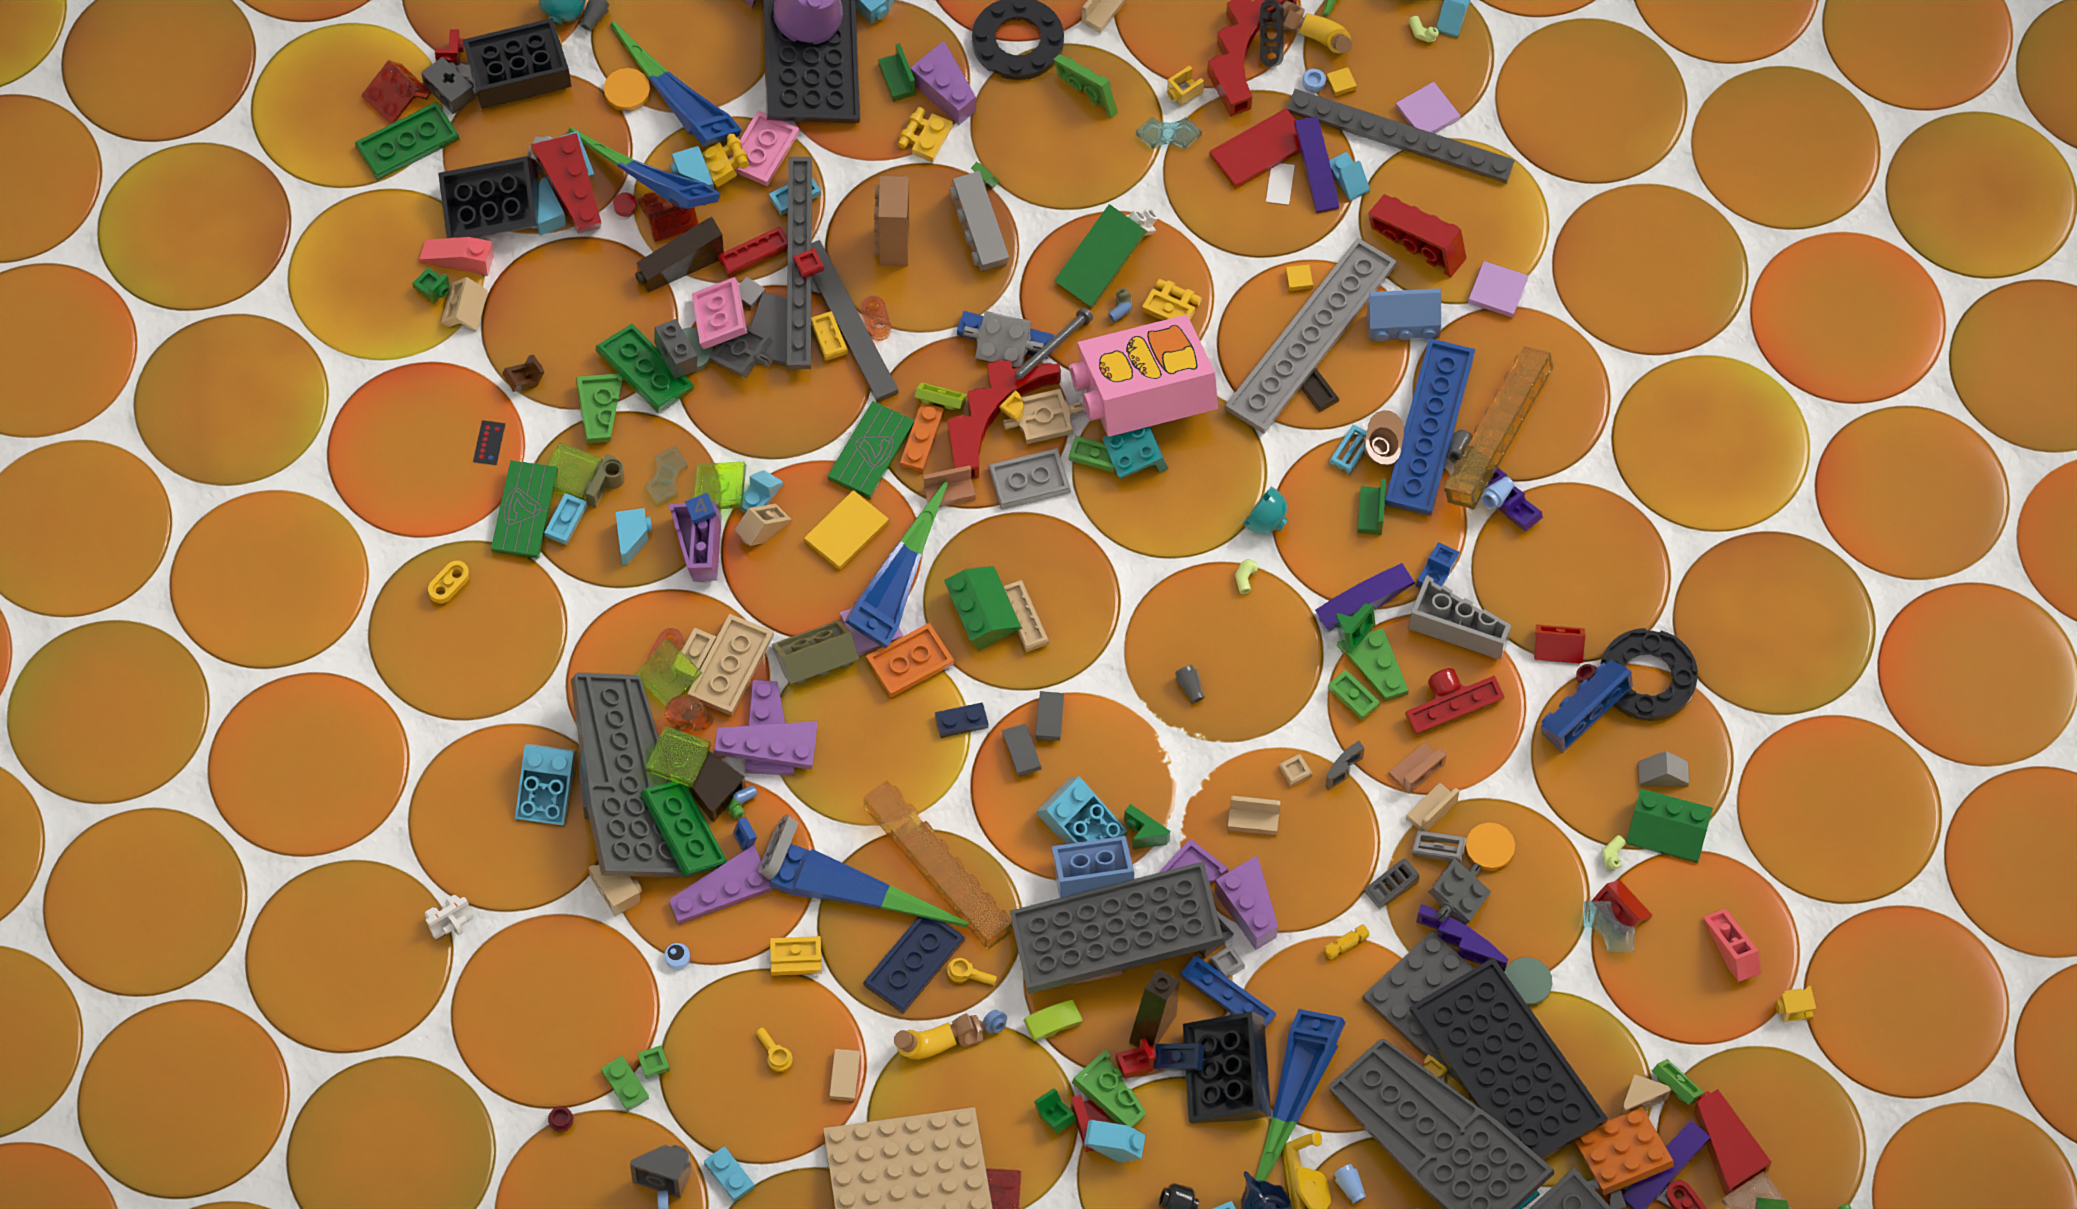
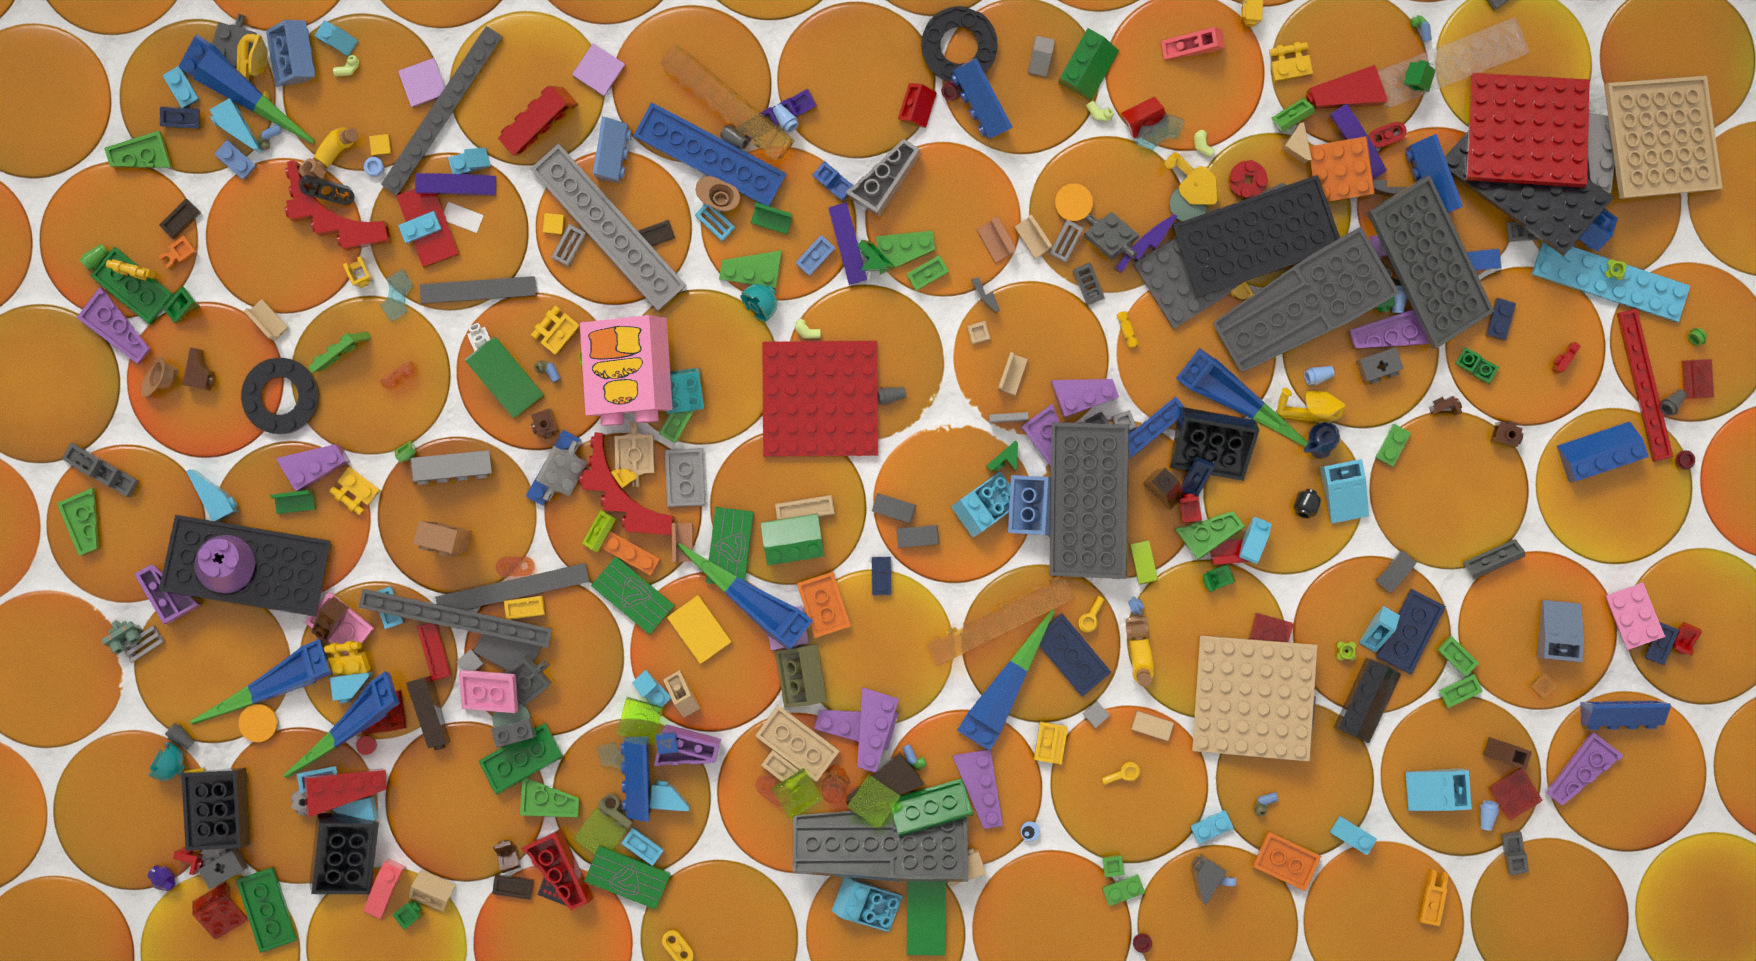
camera: 80 degrees left, 25 degrees up
blue tile [733,817,757,851] -> none
light grey beam [758,815,798,880] -> none
red tile [793,248,824,279] -> none
dark grey bar [1015,307,1093,380] -> none
red plate [1405,668,1505,735] -> none
none -> dark purple rock [147,865,176,891]
none -> reddish brown slope [311,596,349,643]
none -> clear orange plate [379,361,416,389]
none -> medium azure plate [398,211,442,244]
none -> dark grey tile [420,276,537,304]
none -> dark brown tile [492,874,534,900]
none -> red wedge [521,828,593,911]
none -> reddish brown brick [531,409,559,439]
none -> light grey tile [551,224,587,267]
none -> blue slope [621,737,651,822]
none -> green tile [706,507,754,584]
none -> bright green wing [719,250,782,289]
none -> red plate [762,341,878,457]
none -> medium blue plate [796,235,836,276]
none -> green tile [907,882,946,955]
none -> light grey tile [989,412,1028,423]
none -> light grey tile [1082,700,1110,728]
none -> yellow piece [1165,152,1219,204]
none -> yellowish green arm [1194,130,1215,158]
none -> red plate [1229,160,1268,199]
none -> yellow plate [1269,42,1313,82]

